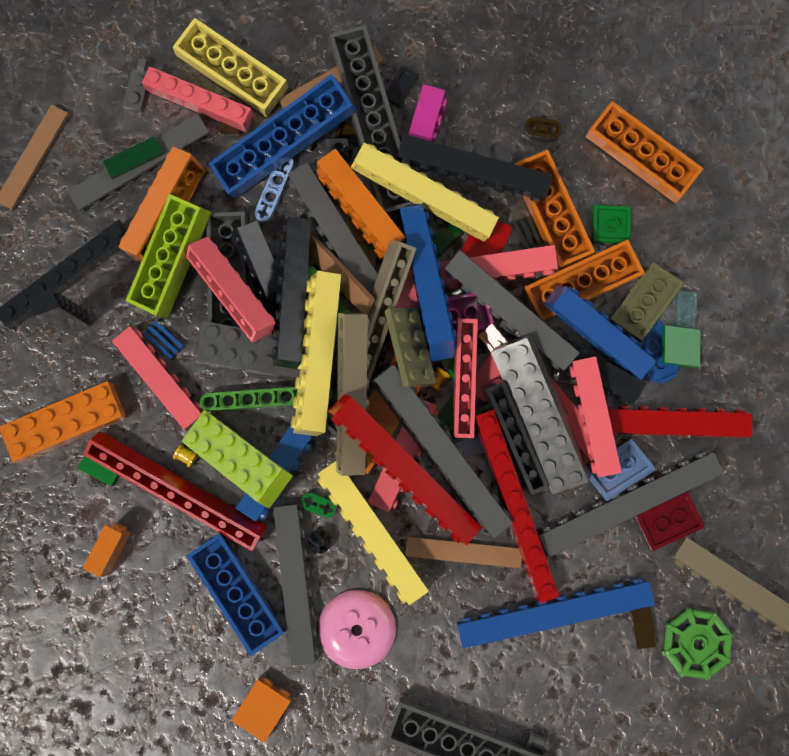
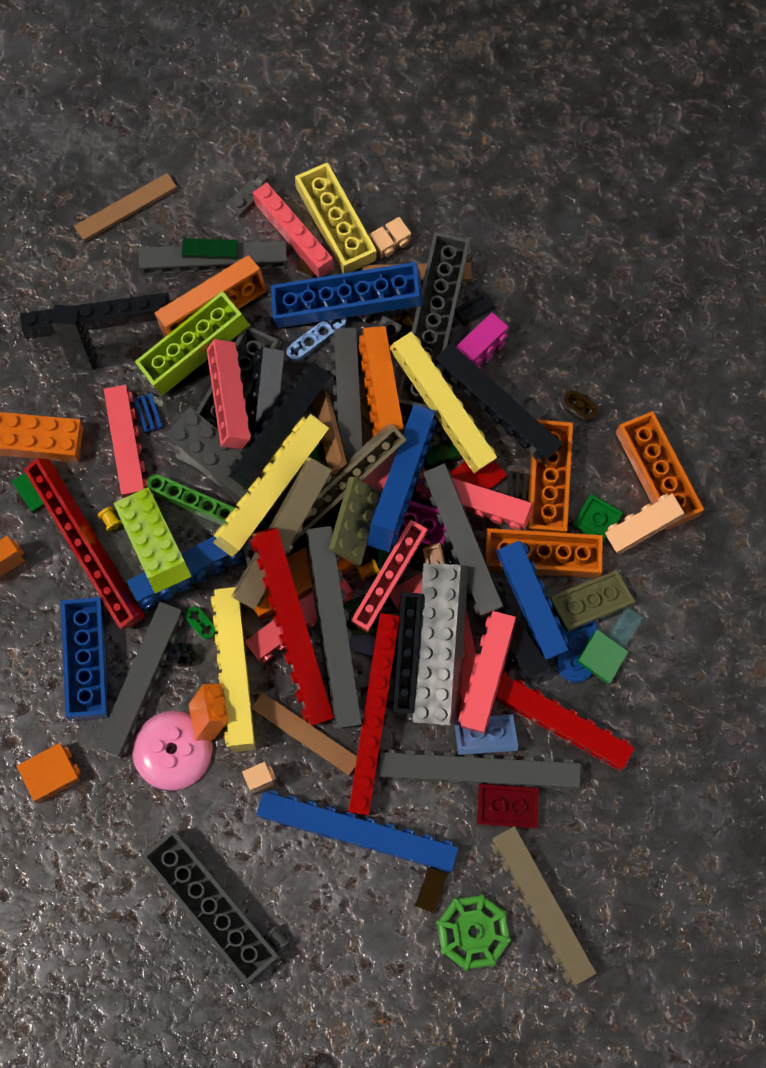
camera: 25 degrees right, 10 degrees down
none -> orange brick [188,683,229,741]
none -> light nougat piece [242,762,276,795]
none -> light nougat piece [369,217,411,259]
none -> light nougat brick [605,493,686,555]

